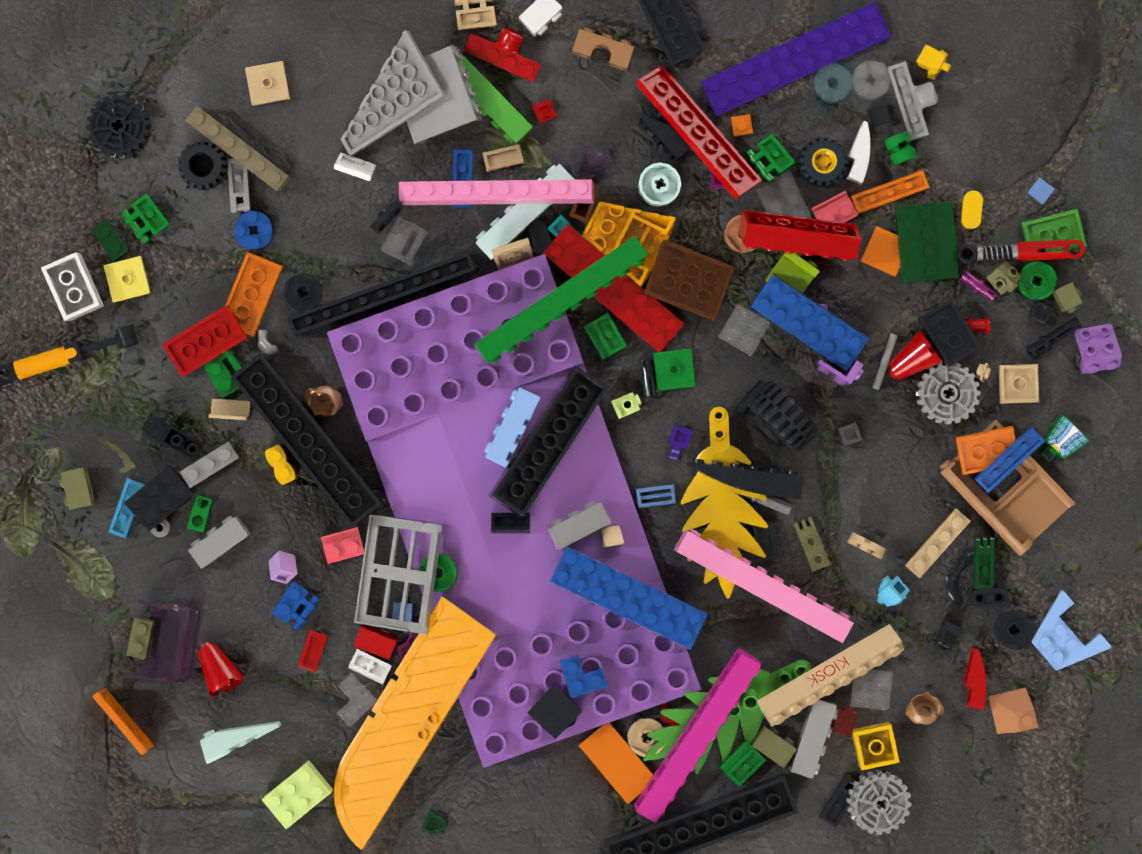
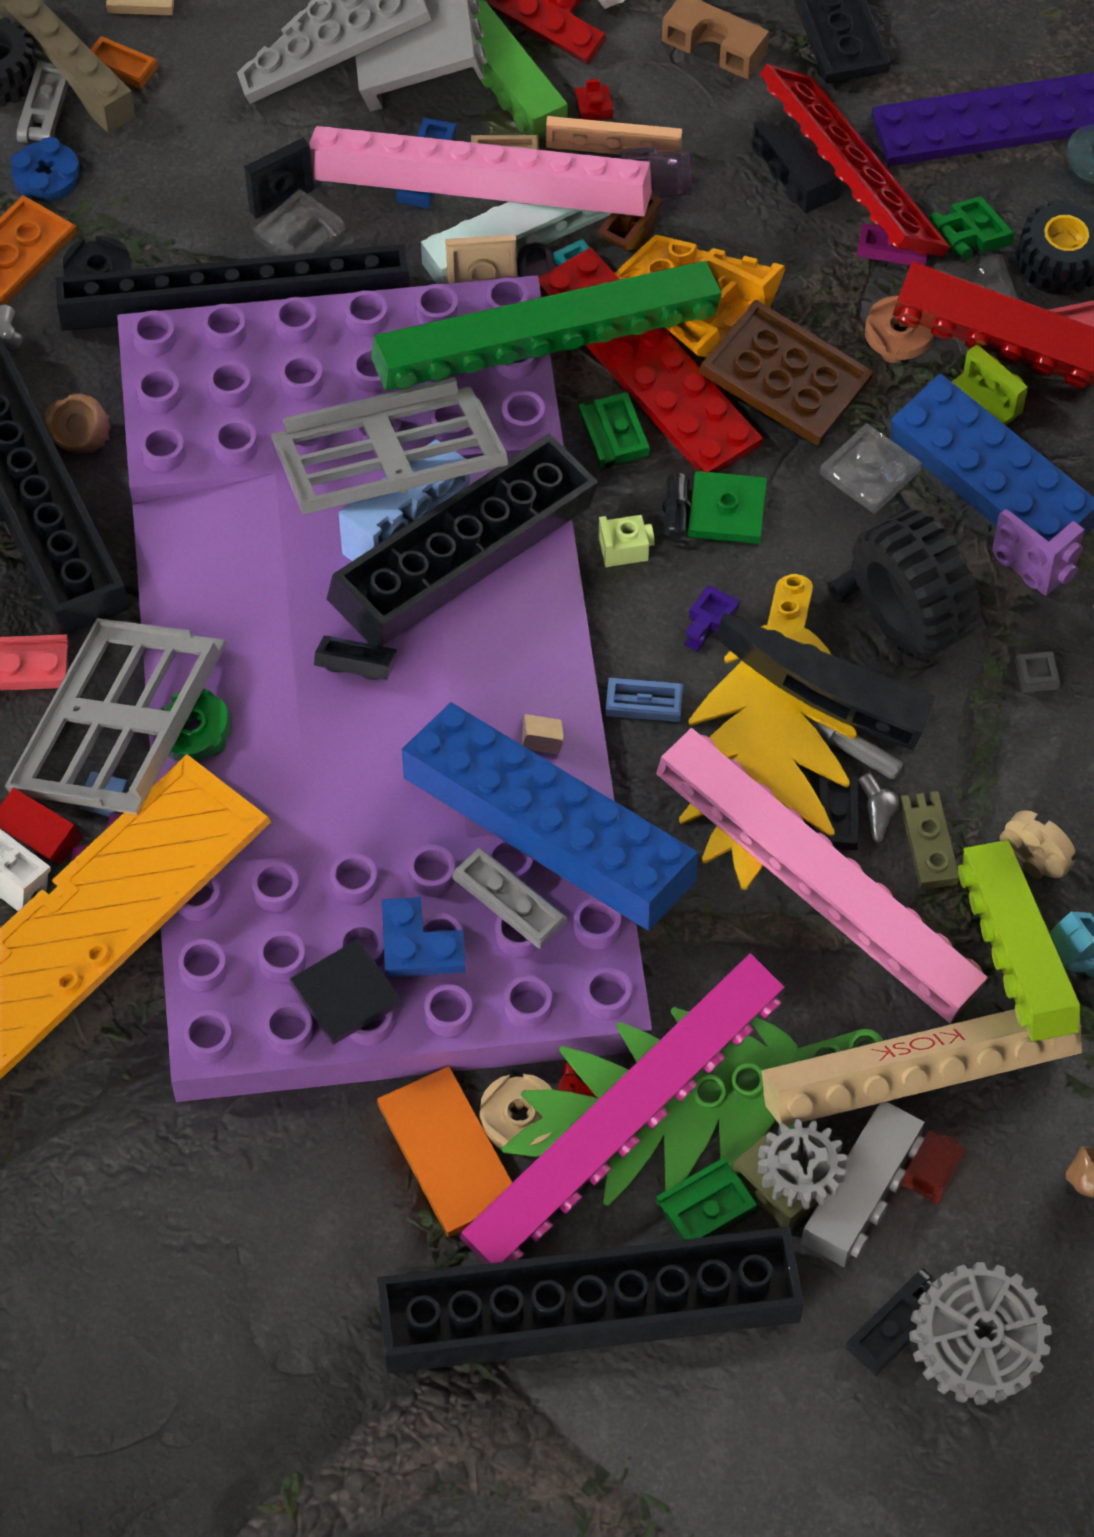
camera: 15 degrees right, 30 degrees down
white plate [334,152,377,181] -> none
dark green tile [422,810,447,834] -> none
light grey brick [547,501,611,549] -> none
light aqua wheel [638,163,681,207] -> none
orange plate [731,114,753,137] -> none
clear plate [850,669,893,710] -> none
yellow brick [851,722,899,770] -> none
none -> orange tile [90,36,158,89]
none -> light grey door [271,378,508,515]
none -> light grey tile [452,847,567,949]
none -> light nougat tile [546,116,682,160]
none -> light grey gear [757,1119,847,1209]
none -> flat silver animal [858,772,900,843]
none -> lime brick [958,840,1080,1042]

